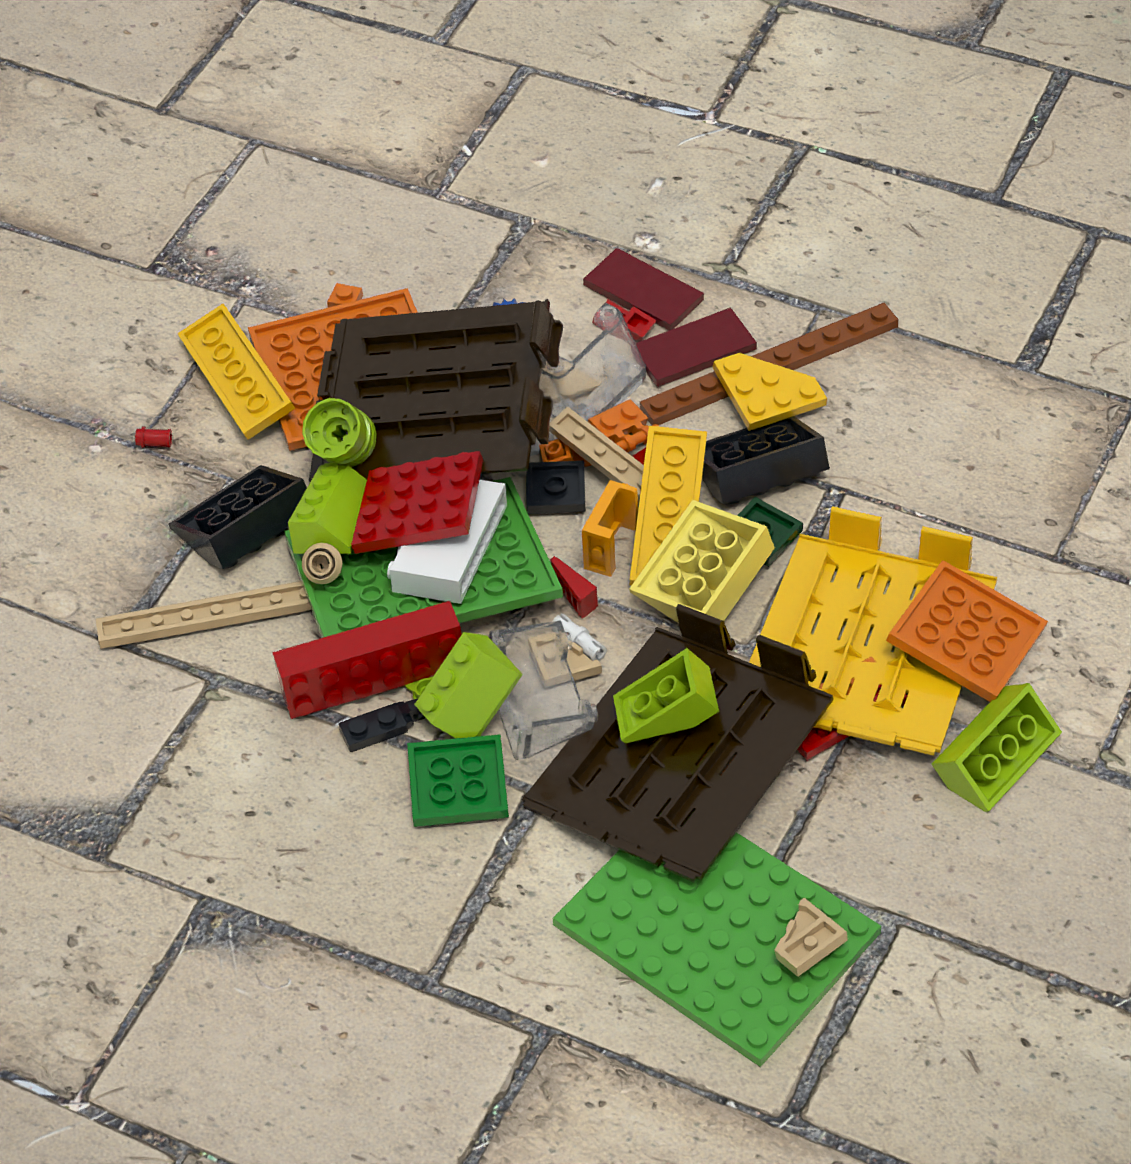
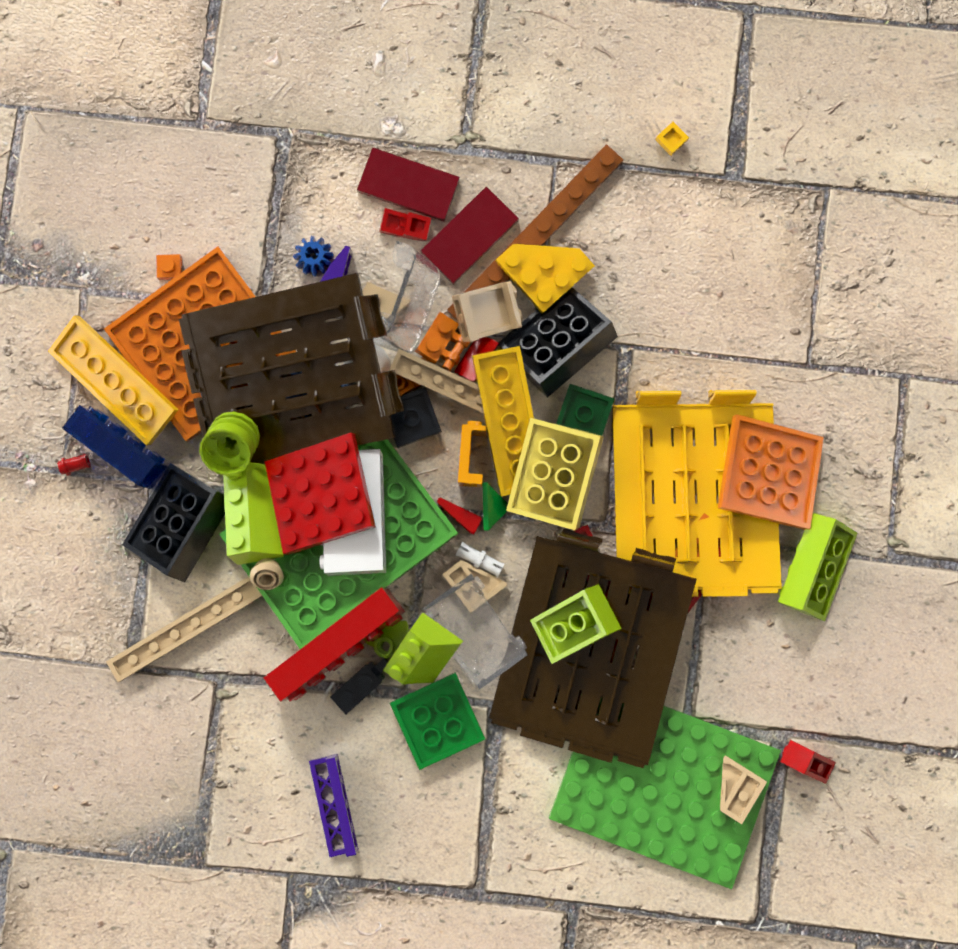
camera: 20 degrees left, 35 degrees up
none -> clear blue brick [62,405,168,489]
none -> dark purple fence [309,754,359,857]
none -> tan panel [451,281,523,342]
none -> green slope [482,482,508,531]
none -> yellow plate [655,122,689,156]
none -> red slope [780,740,836,784]

